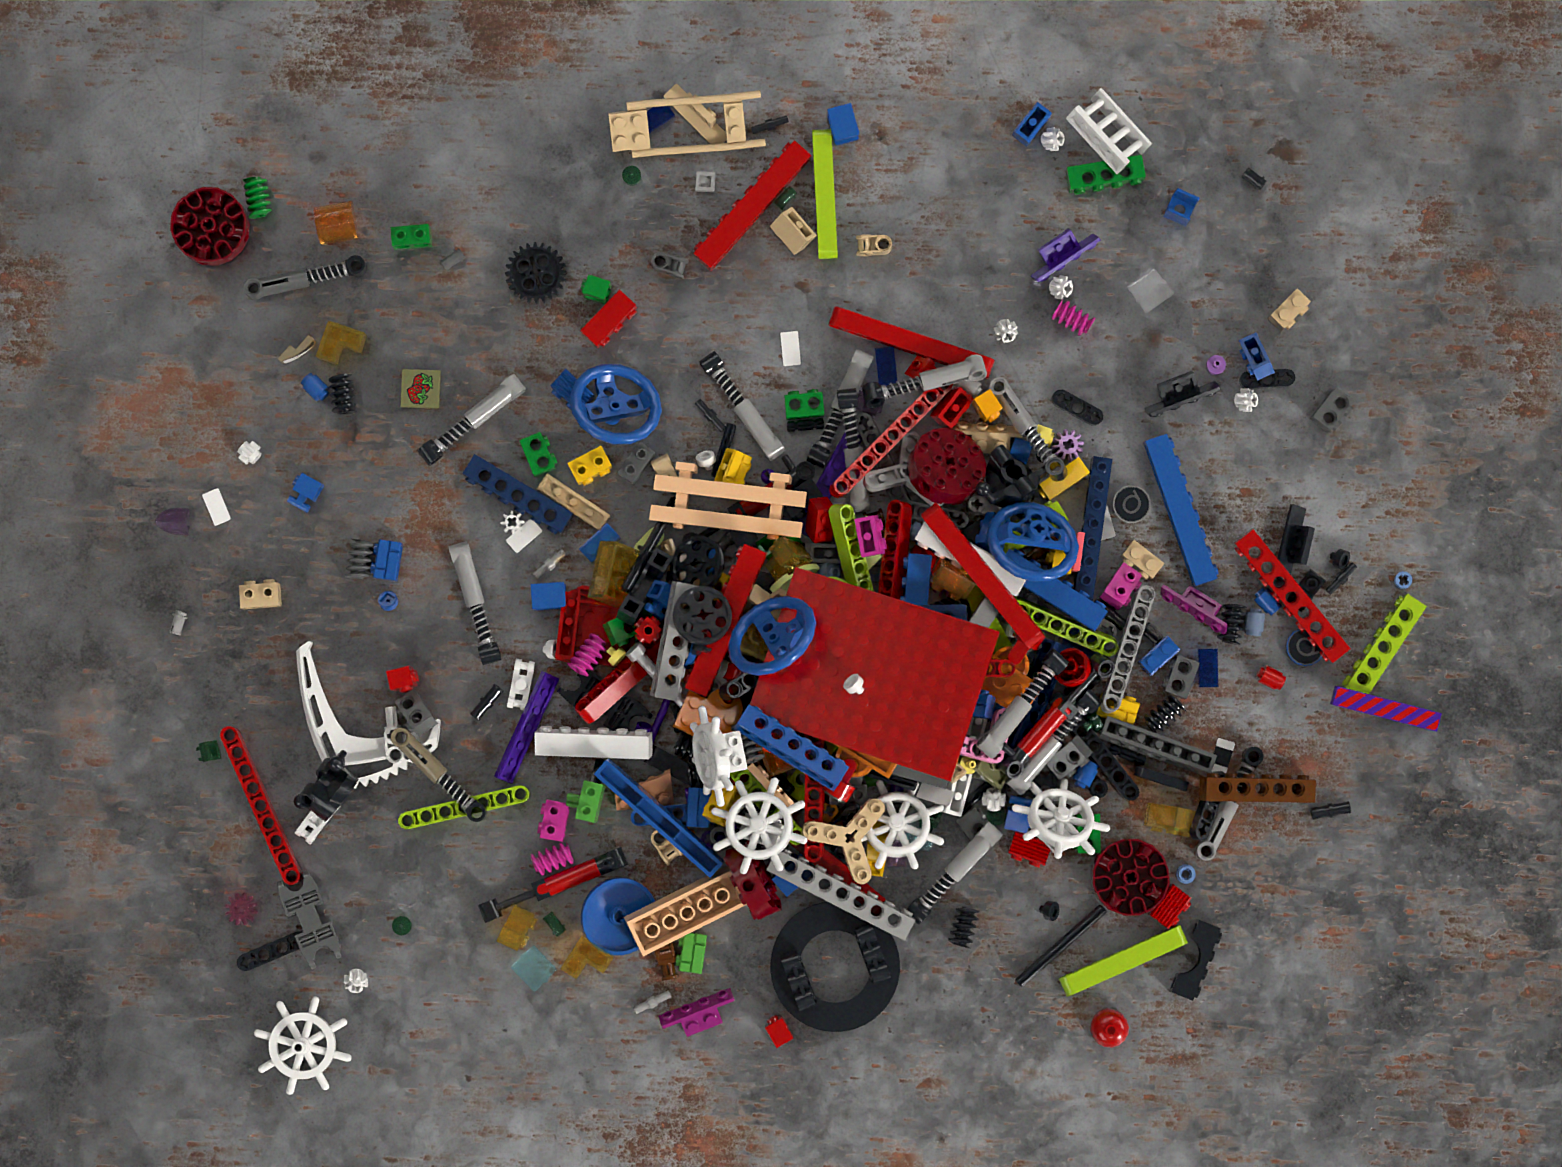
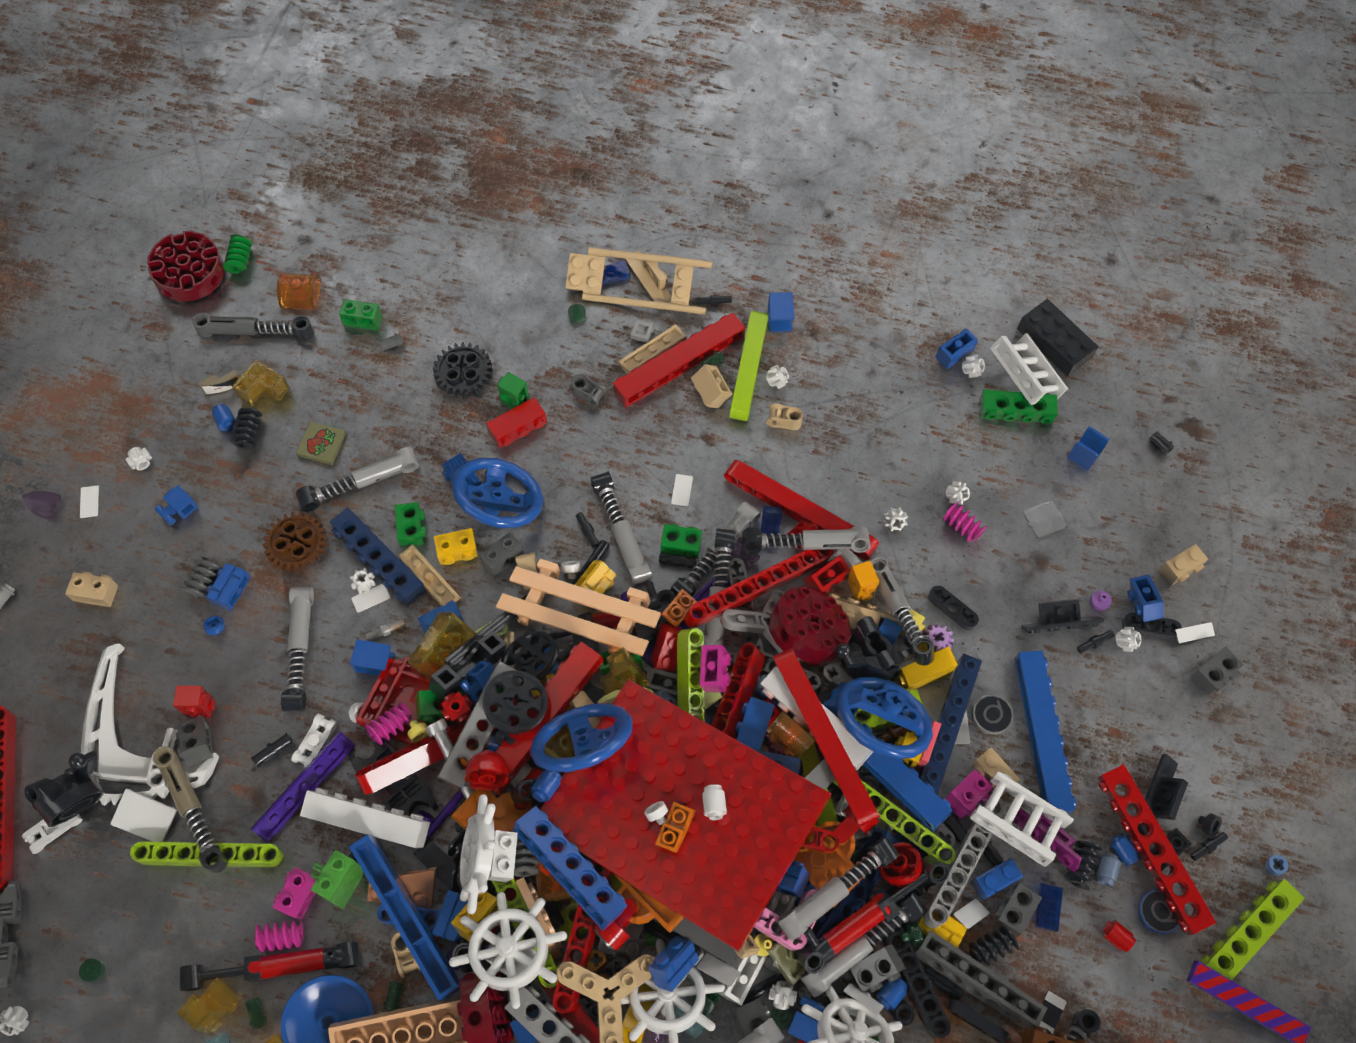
camera: 15 degrees right, 20 degrees down
dark purple bracket [1031,228,1101,282] -> none
none -> white piece [111,789,177,842]
none -> reddish brown gear [263,512,328,573]
none -> clear green pin [383,981,404,1011]
none -> red cylinder [465,750,509,791]
none -> blue brick [531,770,562,802]
none -> tan tile [618,324,687,374]
none -> blue brick [648,936,699,992]
none -> orange slope [655,802,696,853]
none -> orange slope [661,589,697,628]
none -> white brick [702,785,727,820]
none -> white gear [766,365,789,389]
none -> white sticker [843,984,884,1014]
none -> white sticker [954,899,990,929]
none -> white fence [970,771,1074,867]
none -> black brick [1017,298,1099,377]
none -> black bar [1077,630,1115,654]
none -> white sticker [1176,622,1215,643]

